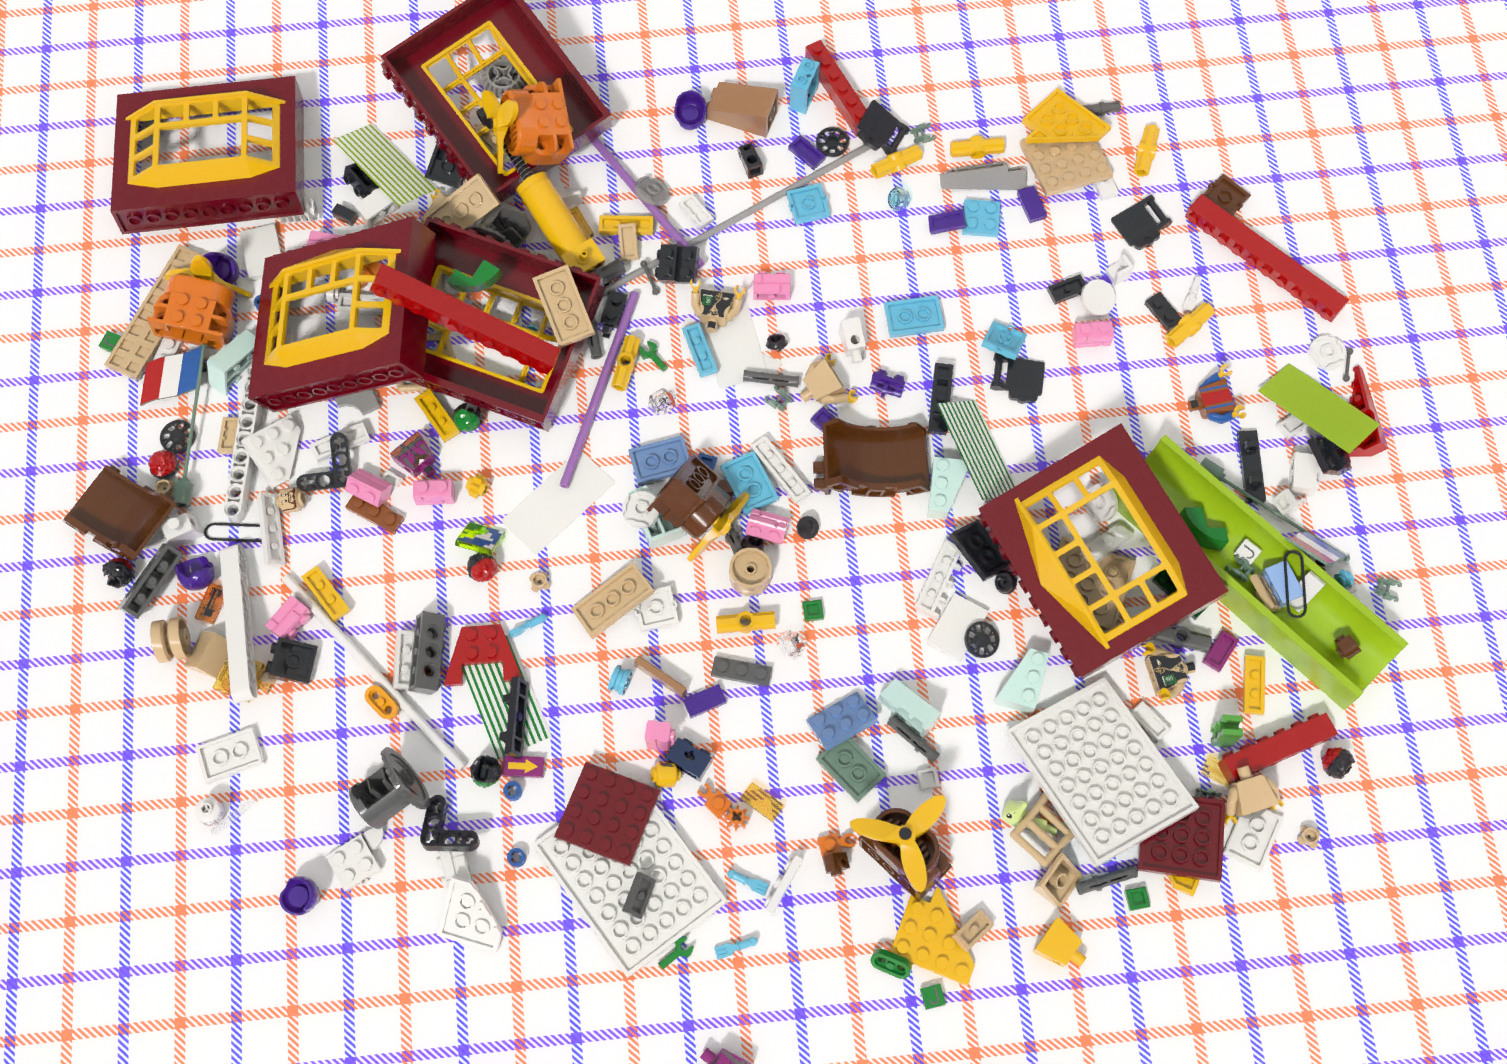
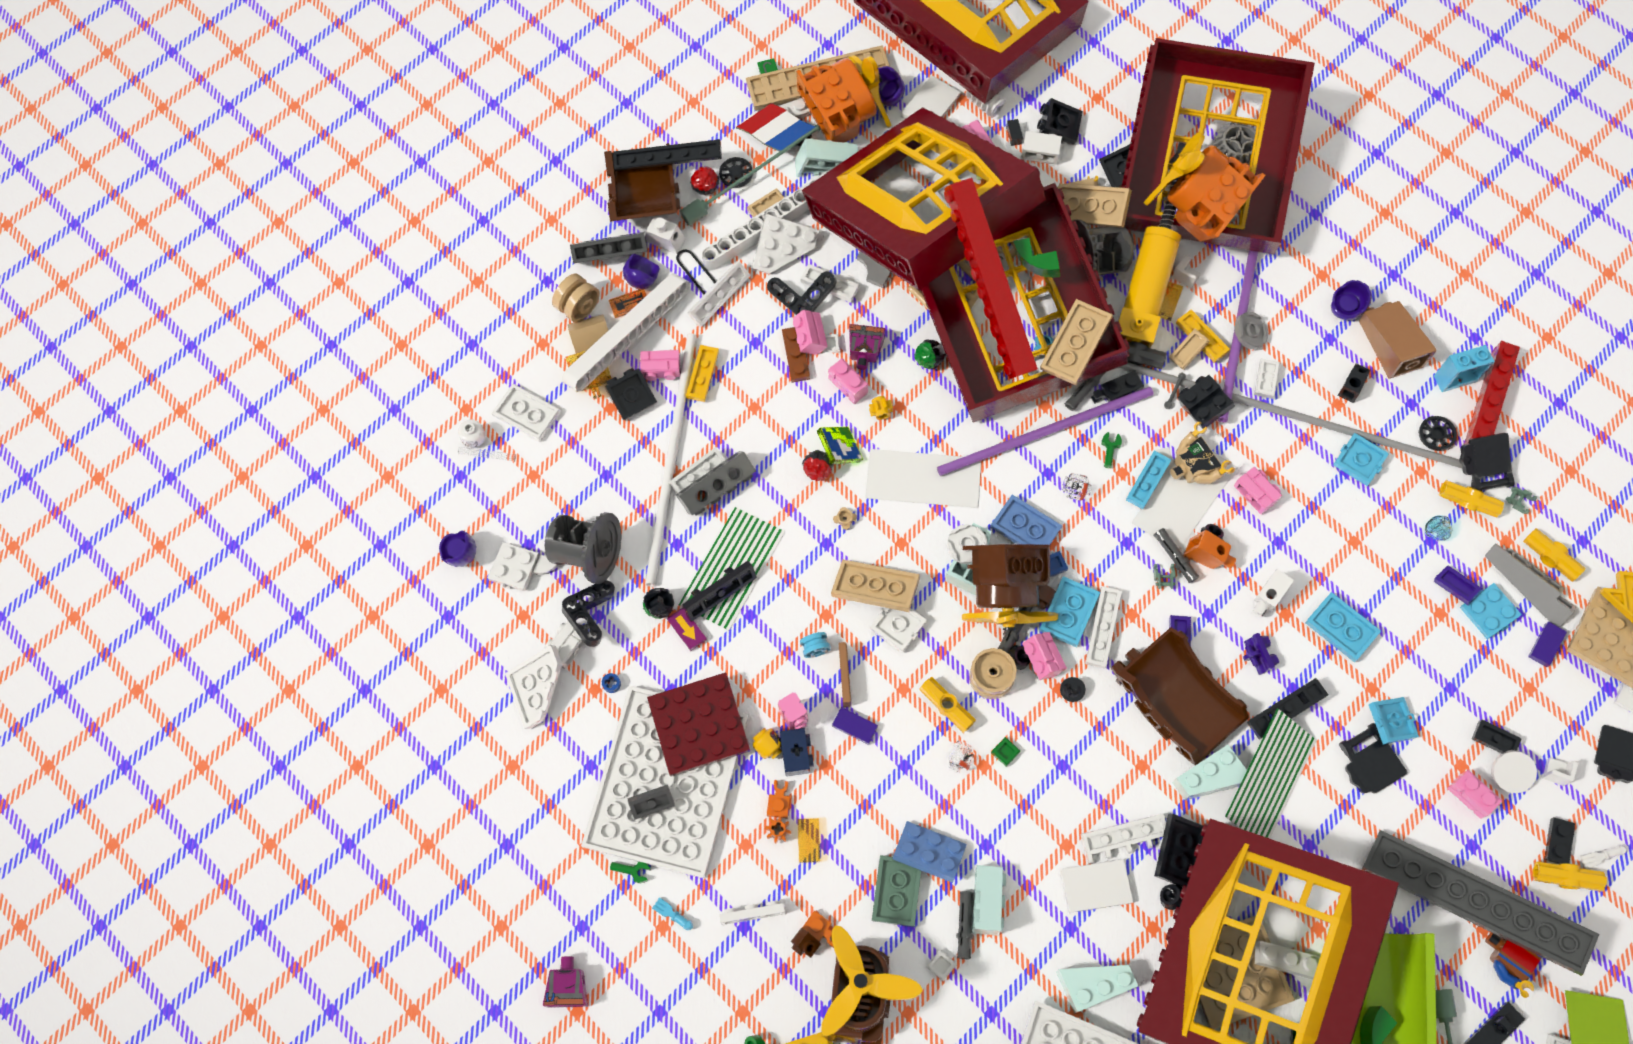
camera: 55 degrees right, 0 degrees up
black piece [102,558,134,589] -> none
tan plate [155,479,174,496] -> none
tan head [276,487,306,513] -> none
sticker [332,123,439,206] -> none
light orange plate [364,685,399,720] -> none
yellow plate [414,389,460,443] -> none
red wing [444,624,522,687] -> none
blue bush [503,781,522,801] -> none
medium azure piece [509,613,547,638] -> none
yellow piece [611,335,641,392] -> none
dark grey plate [711,656,772,688] -> none
medium azure piece [727,869,770,896] -> none
dark purple tile [788,135,826,170] -> none
tan torso [799,353,859,405] -> none
black wheel [964,621,999,658] -> none
white tile [1085,483,1118,521] -> none
none -> black tile [613,139,722,171]
none -> orange torso [1183,530,1236,569]
none -> dark grey plate [1362,830,1600,976]

